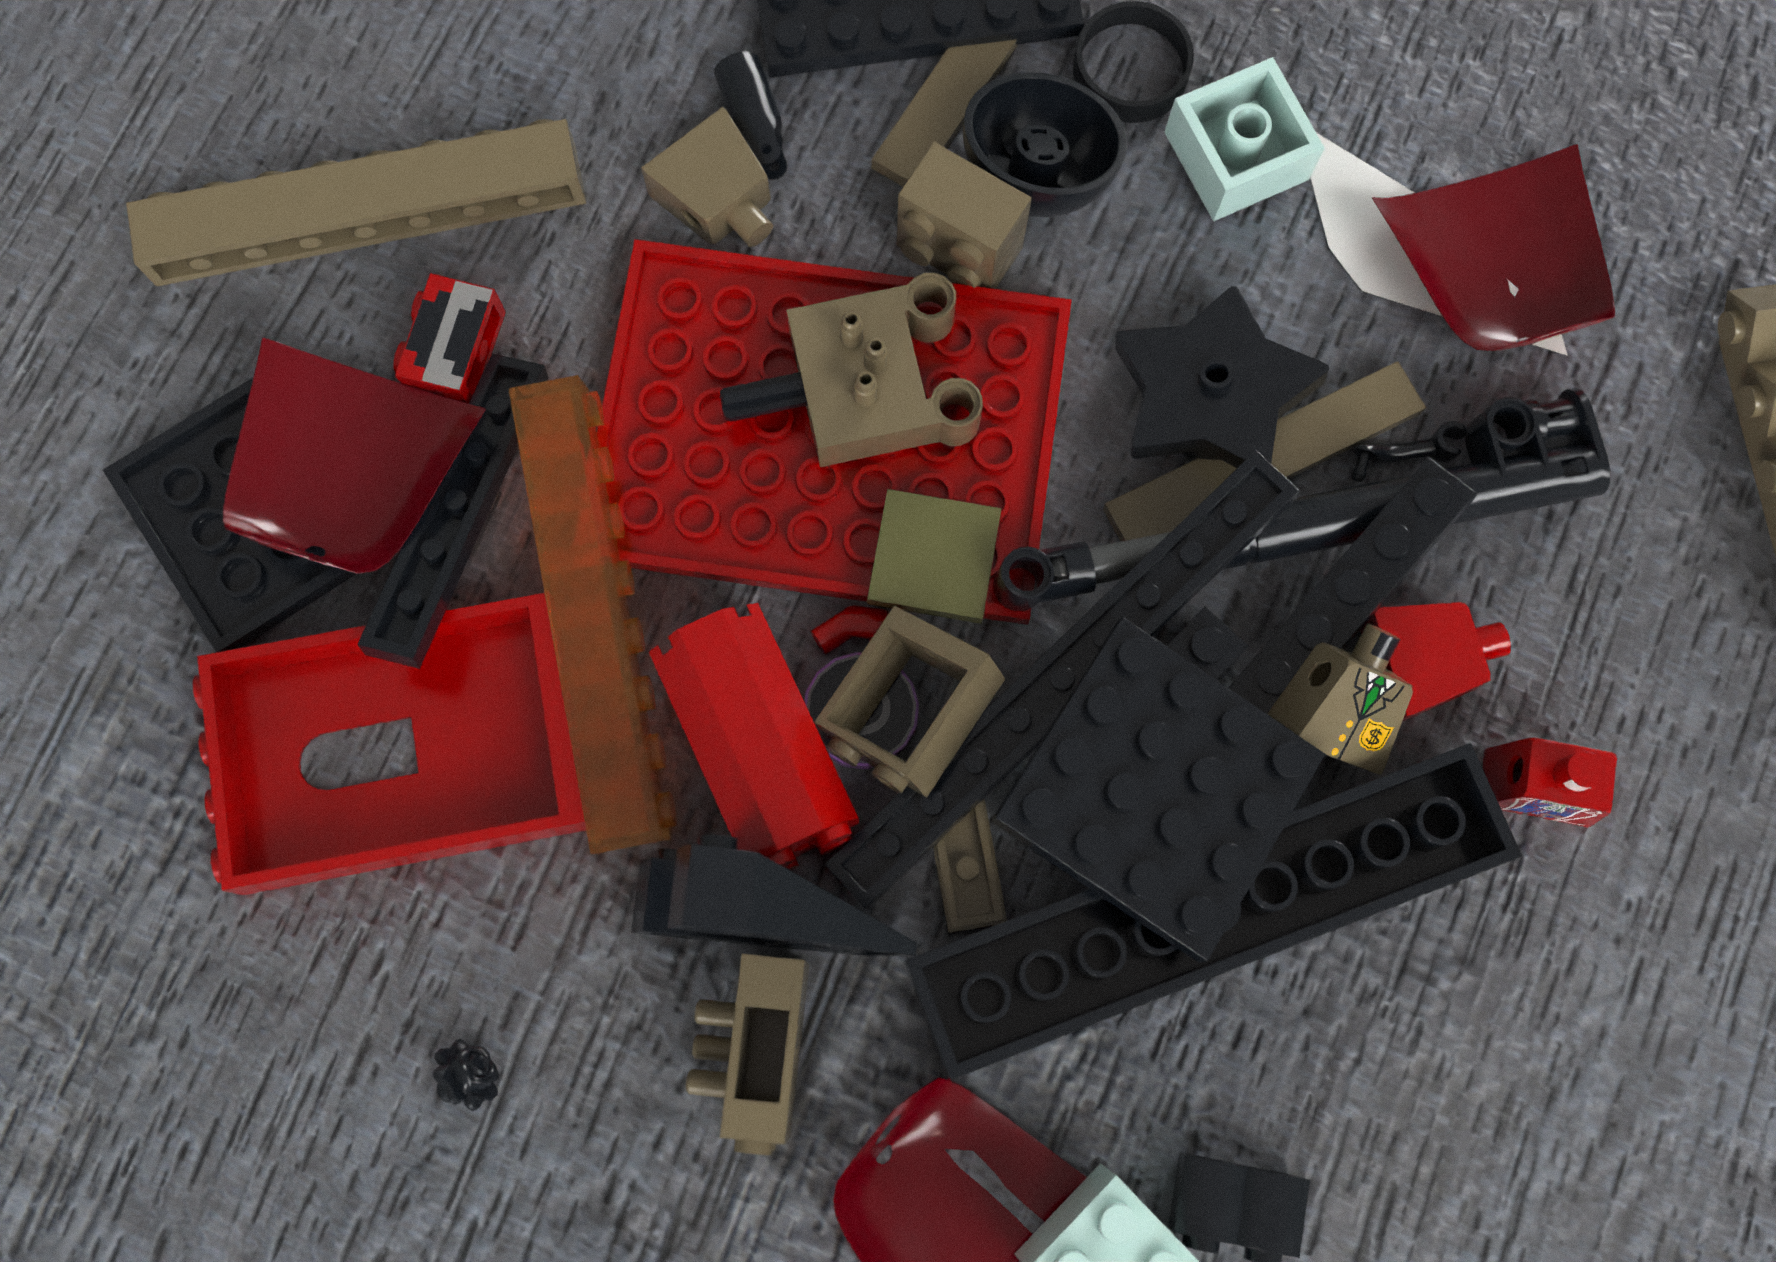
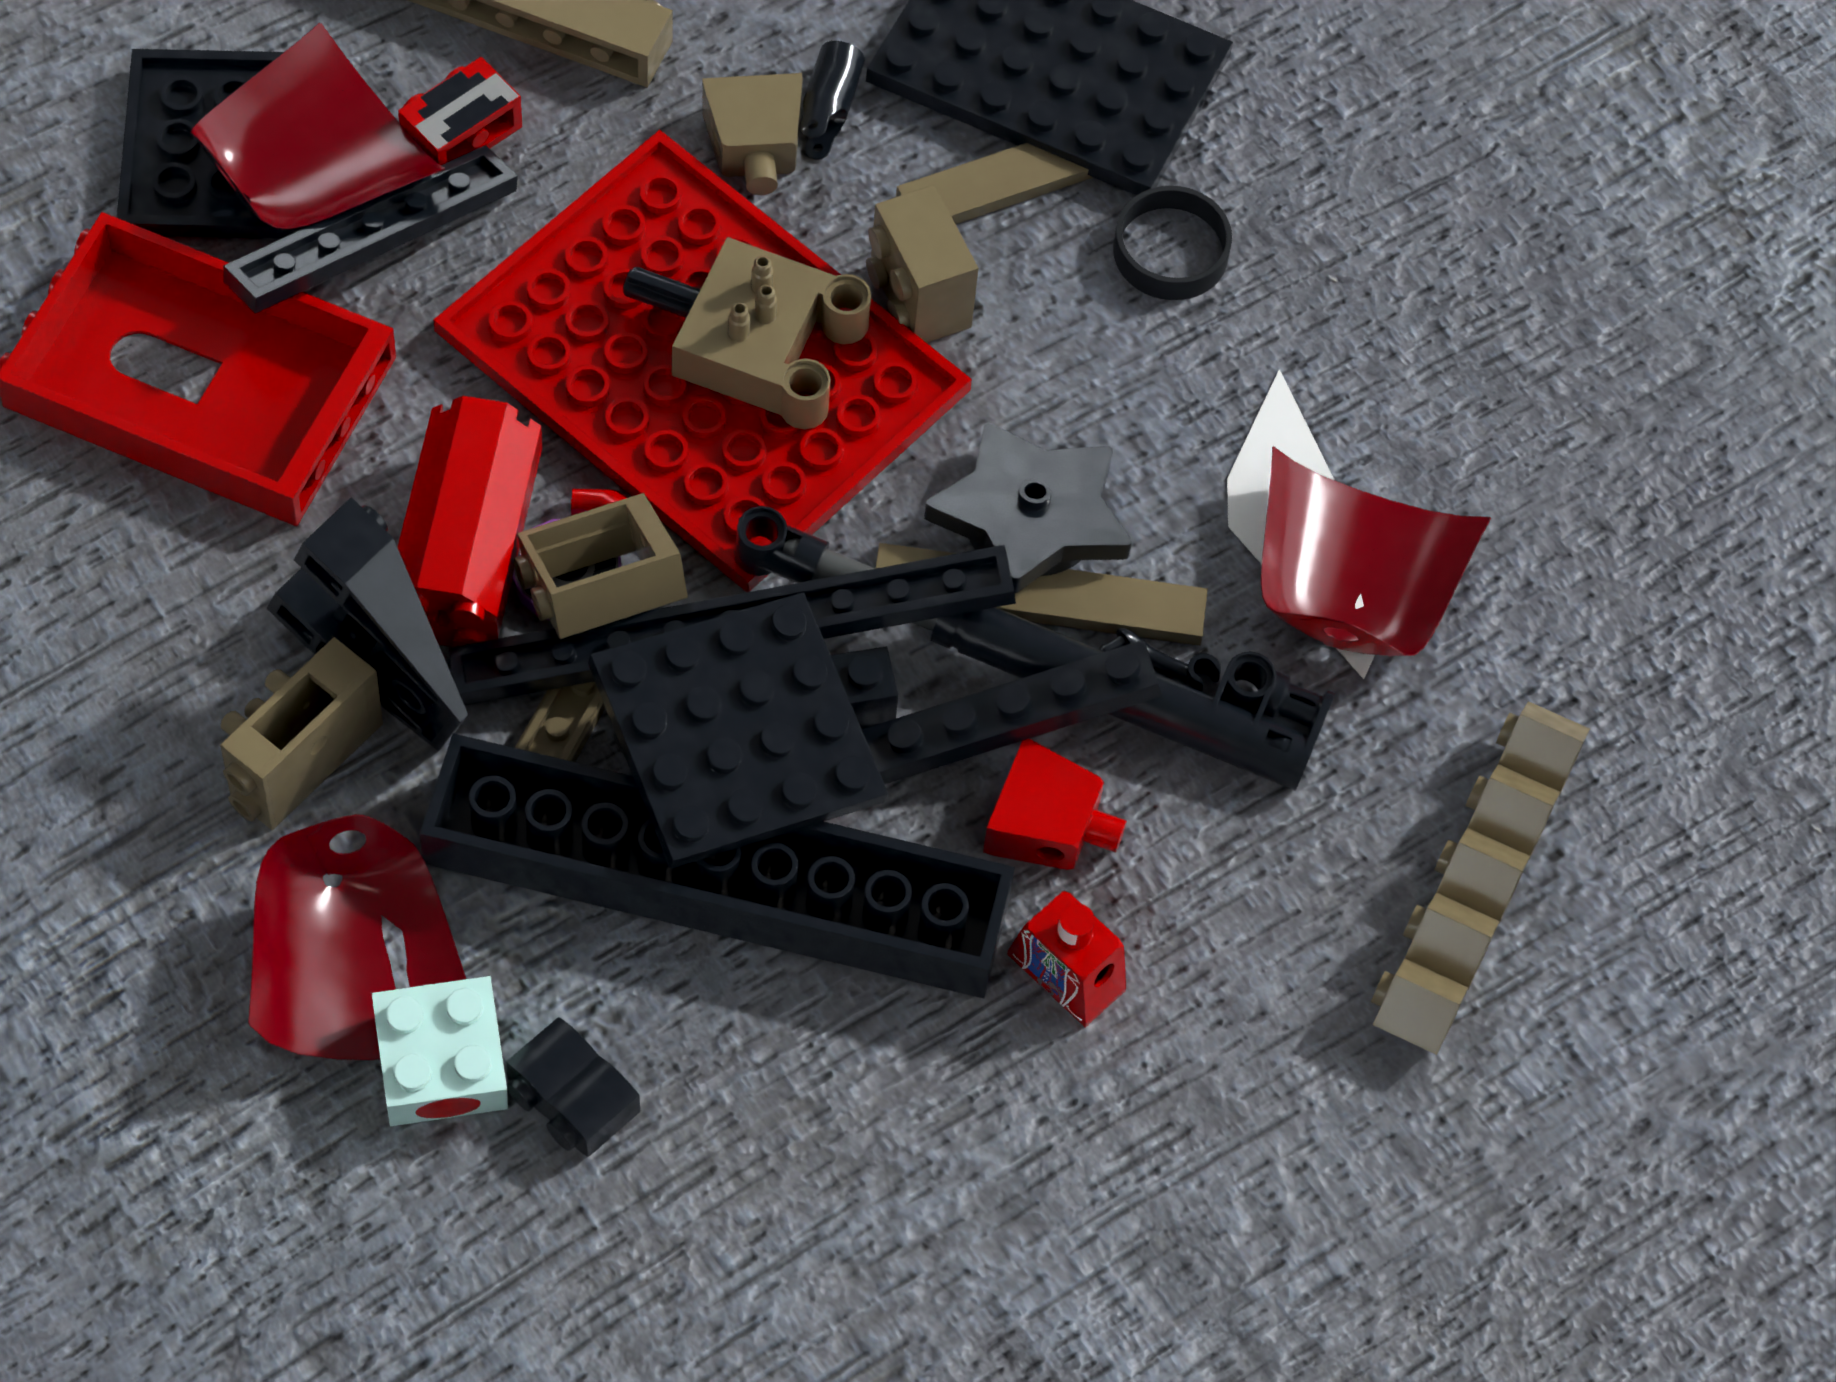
camera: 30 degrees right, 15 degrees down
black plant [433,1039,499,1111] -> none
clear orange brick [509,375,677,855] -> none
olive tile [867,489,1002,624] -> none
black piece [963,72,1127,217] -> none
light aqua brick [1164,57,1325,221] -> none
dark tan torso [1267,623,1413,775] -> none

